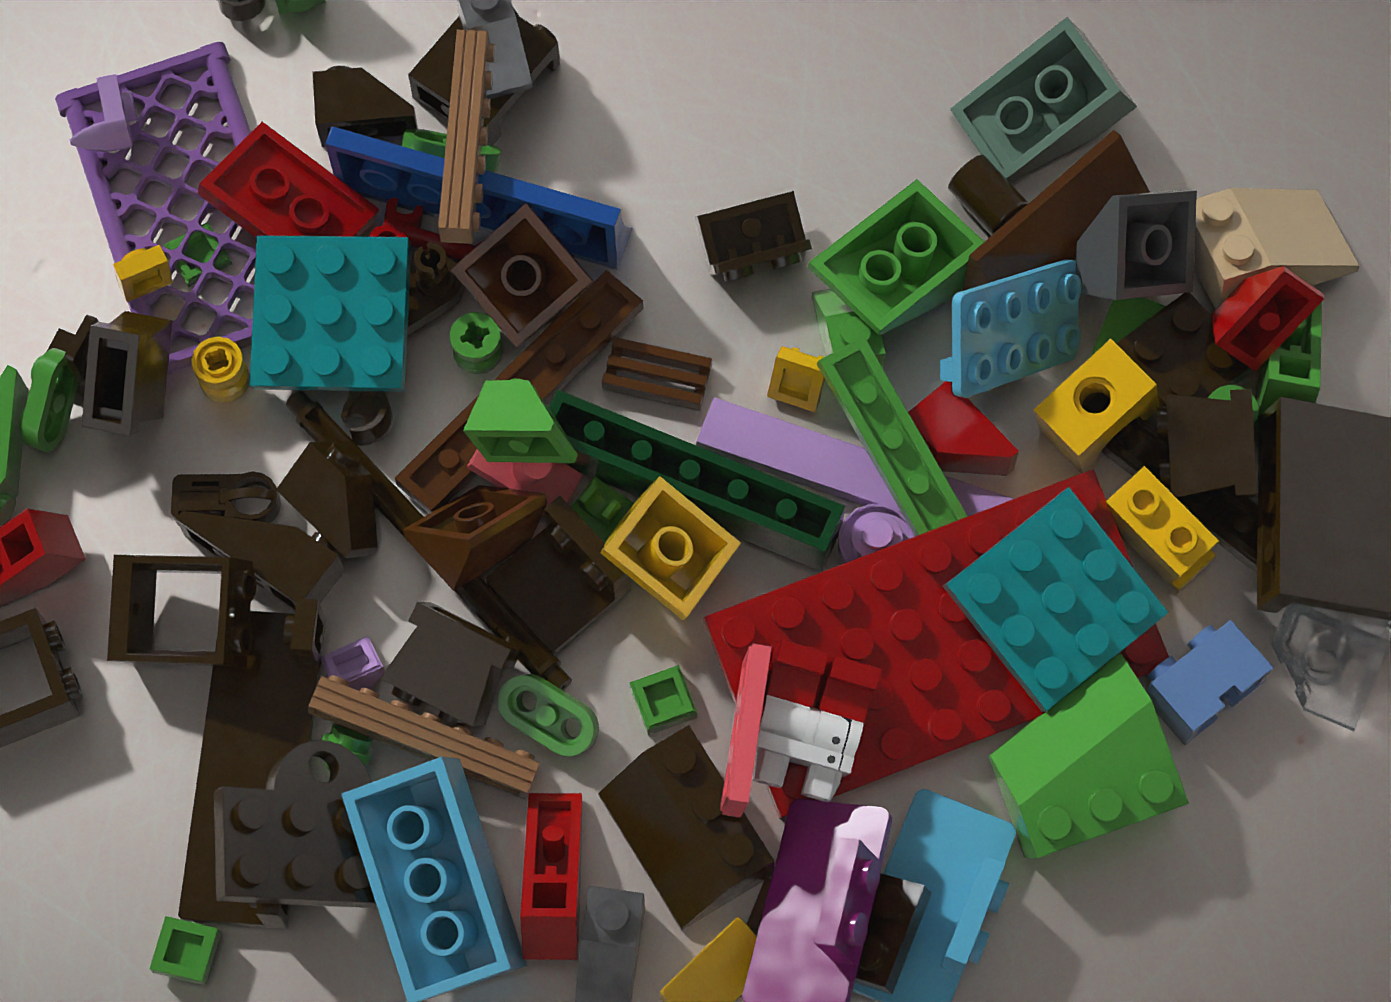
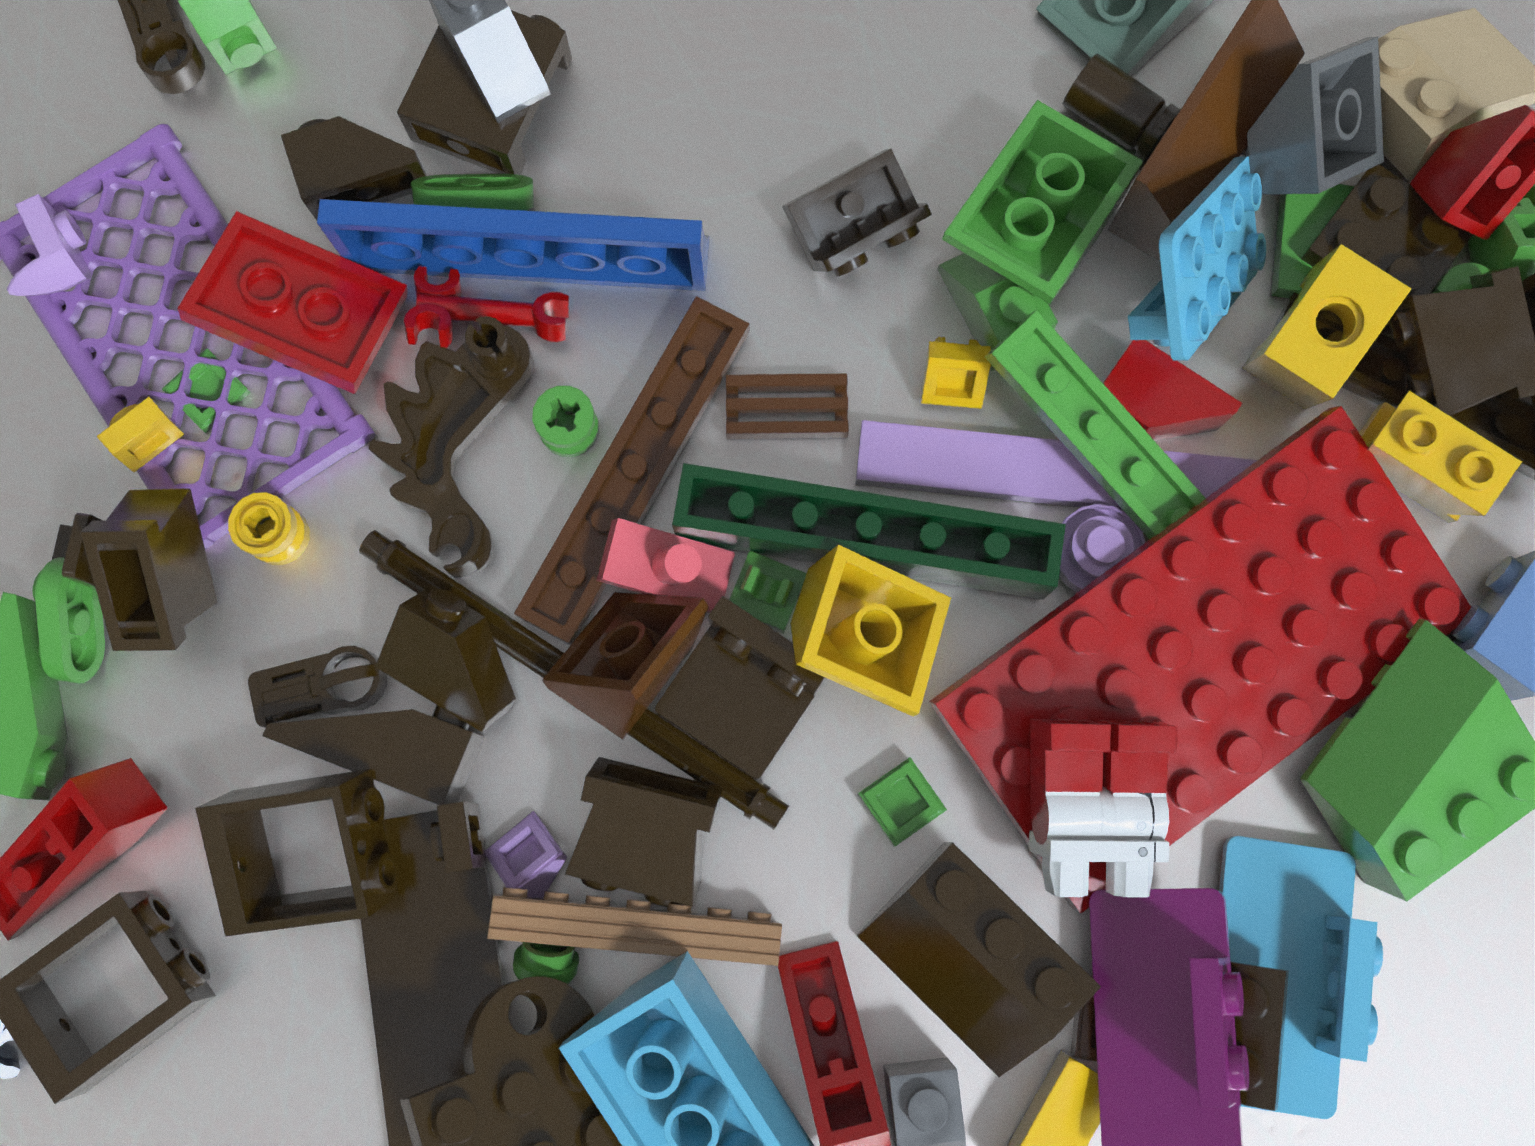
camera: 15 degrees left, 10 degrees up
teal plate [249,236,411,392] -> none
medium nougat piece [438,30,495,244] -> none
reddish brown slope [451,203,593,348] -> none
bright green slope [463,379,578,463] -> none
bright green plate [498,674,599,756] -> none
coral tile [720,643,771,818] -> none
teal plate [943,487,1169,712] -> none

